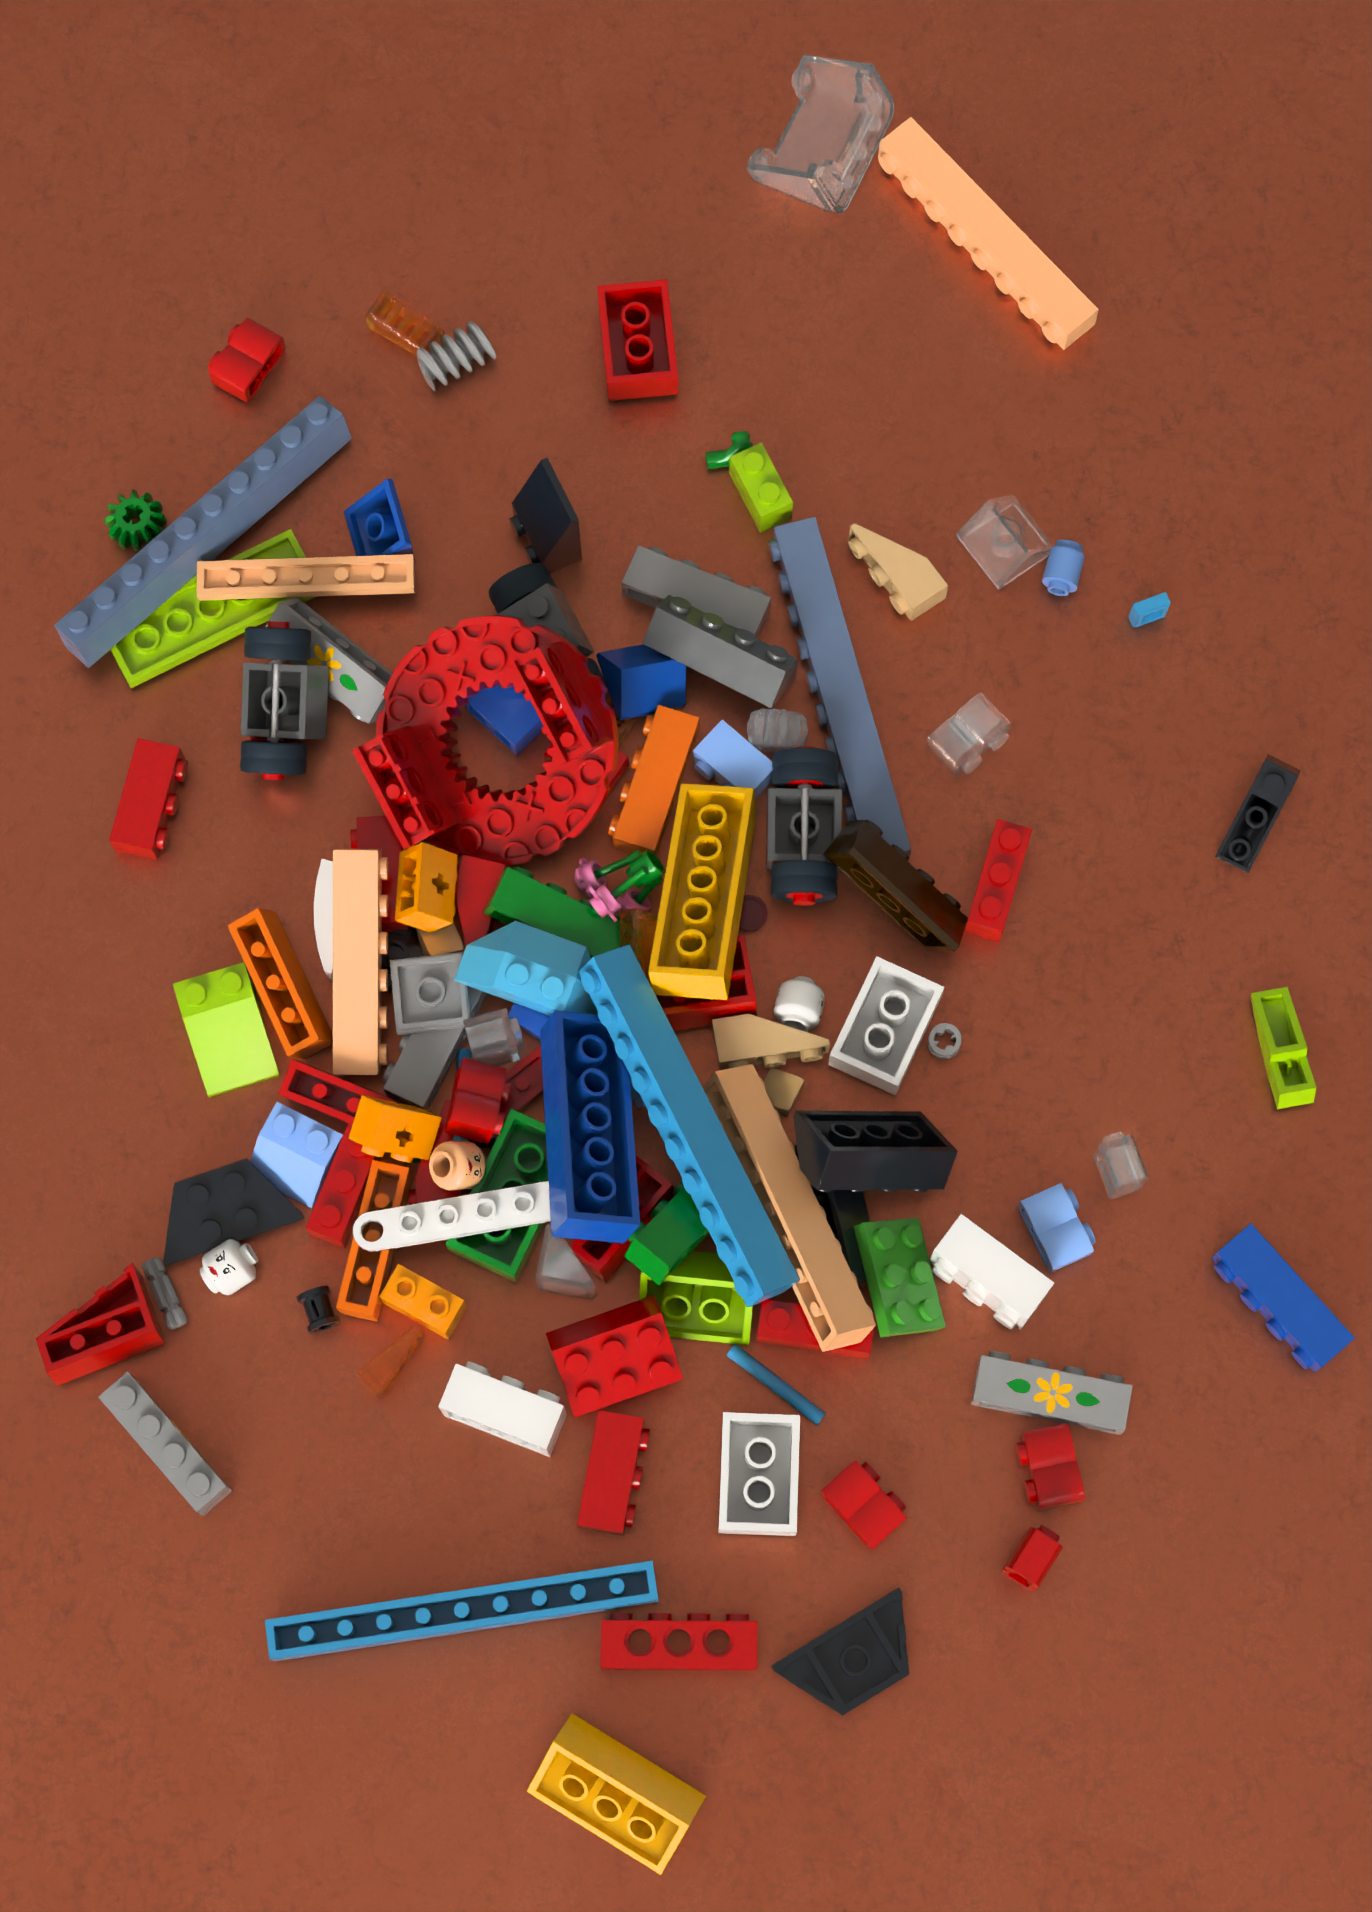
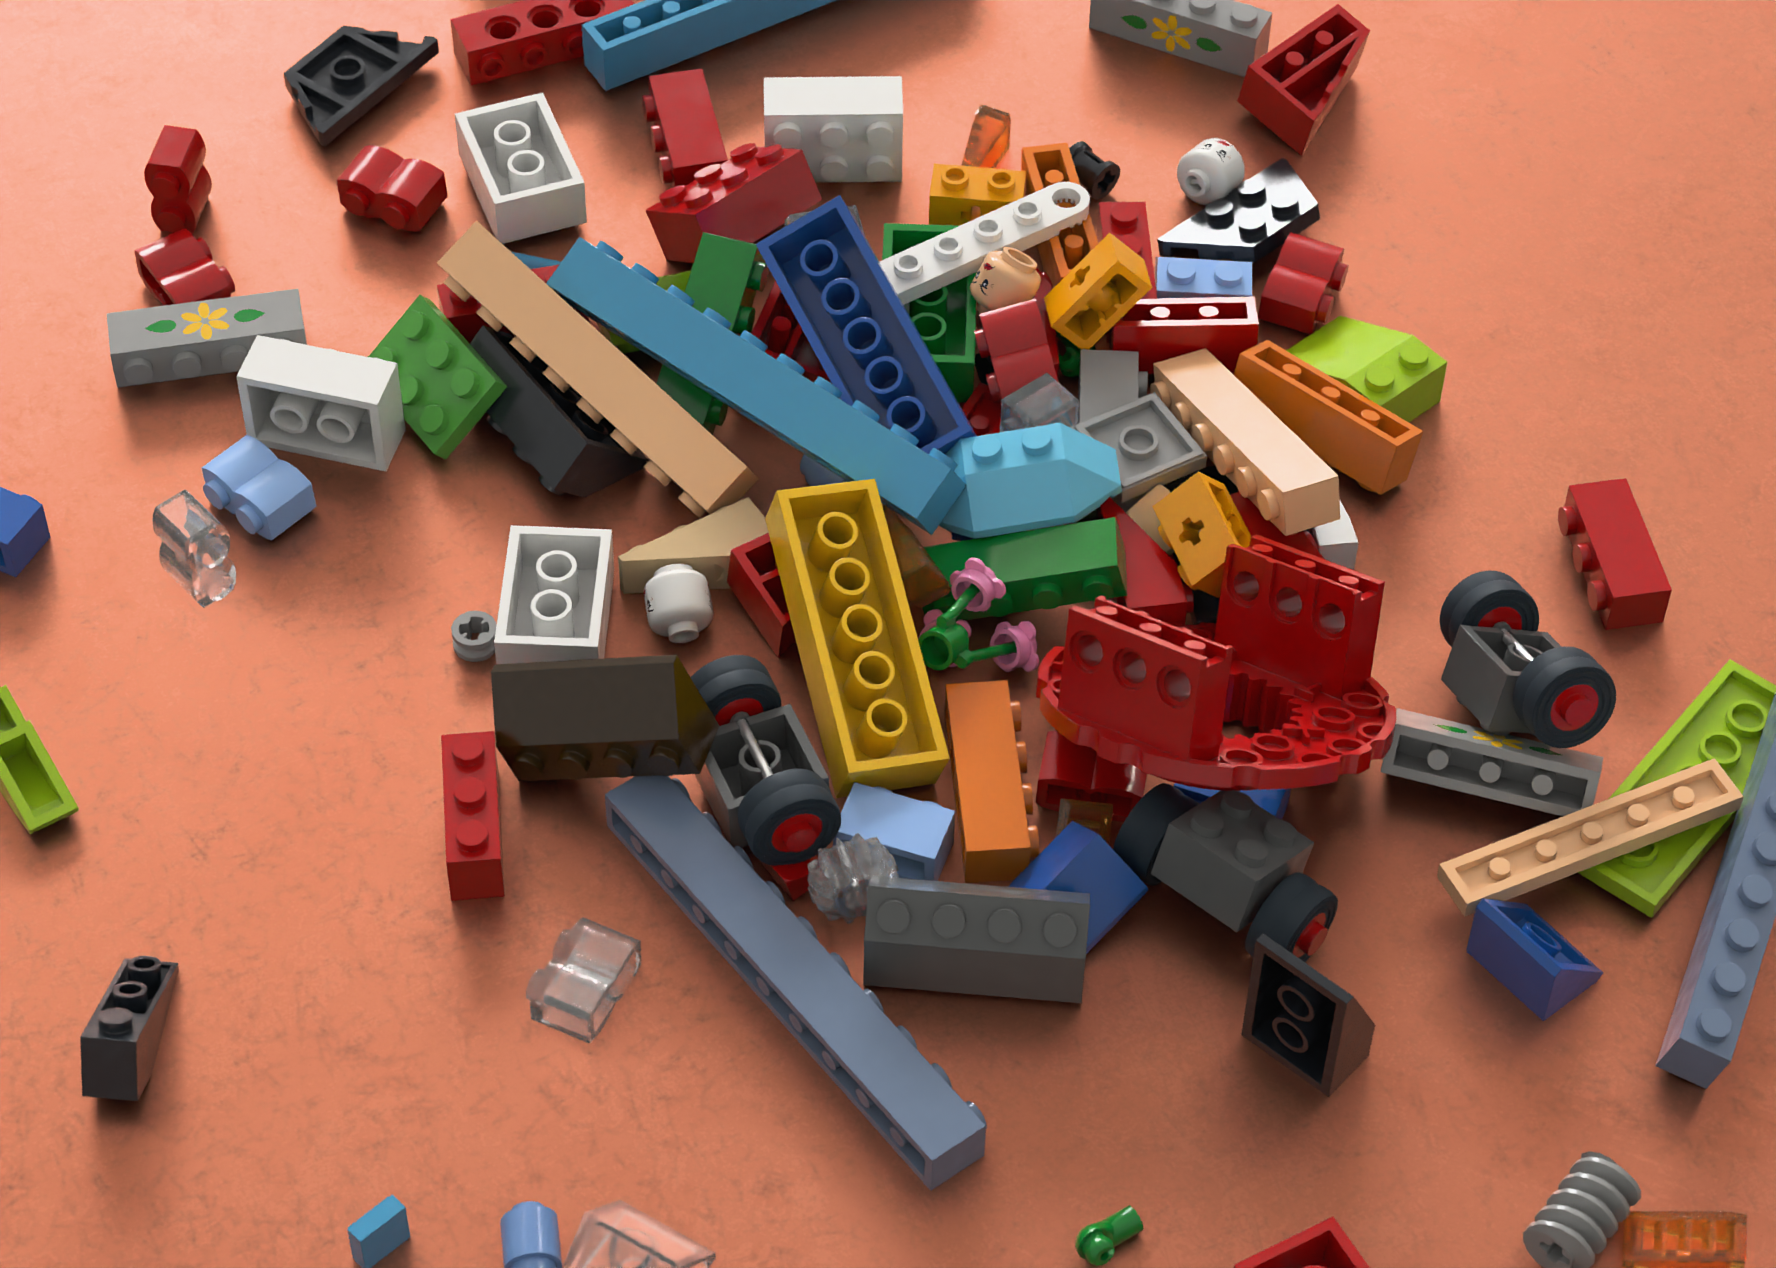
camera: 155 degrees right, 25 degrees down
light grey axle [142,1257,187,1330] -> none
light grey brick [621,545,771,639] -> none
lime brick [729,442,793,533] -> none
dark red piece [739,895,768,932] -> none
tan slope [764,1068,805,1117] -> none
black slope [793,1110,958,1192] -> none
tan slope [848,523,948,621] -> none
none -> red brick [1258,232,1349,334]

